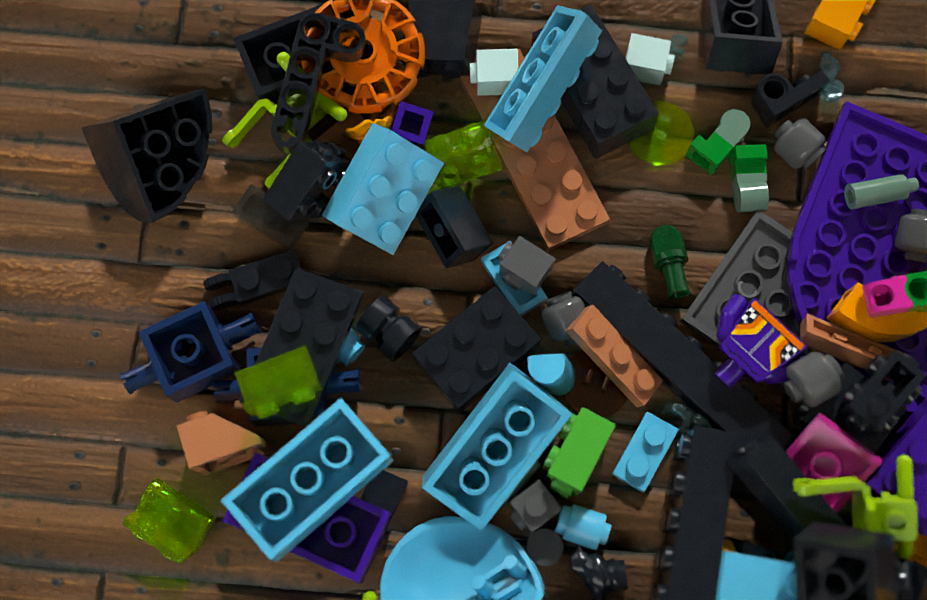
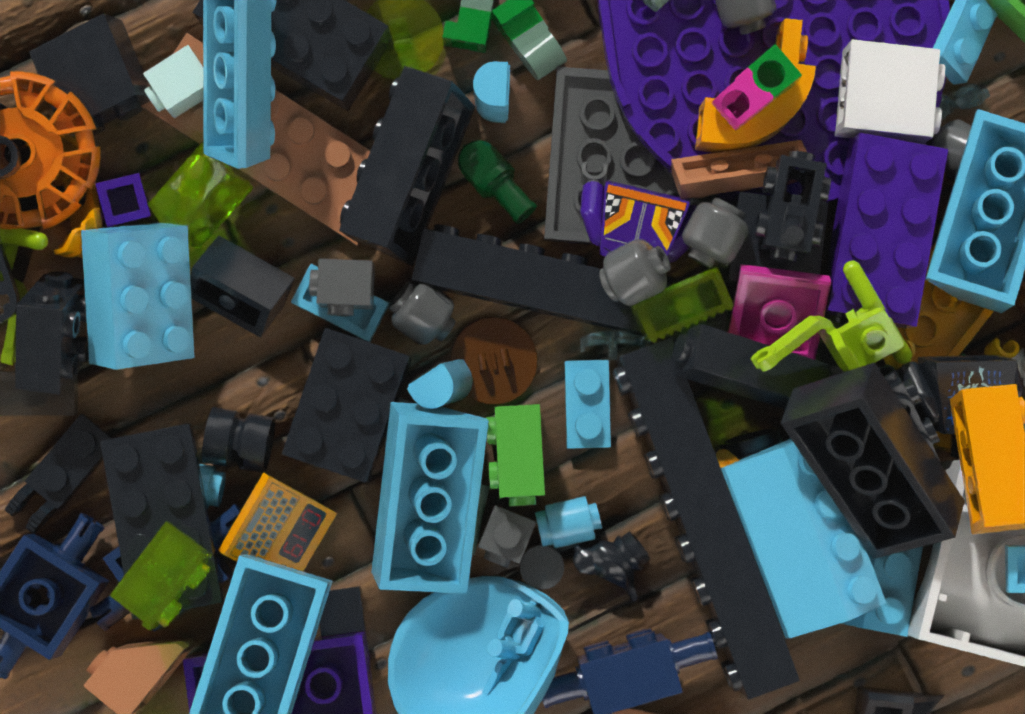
camera: 35 degrees left, 10 degrees up
nougat plate [566,304,663,407] -> none
none -> tile [218,472,337,571]
none -> black slope [339,66,476,266]
none -> medium azure brick [473,61,510,123]
none -> dark grey head [599,239,671,306]
none -> clear neon green brick [631,267,733,343]

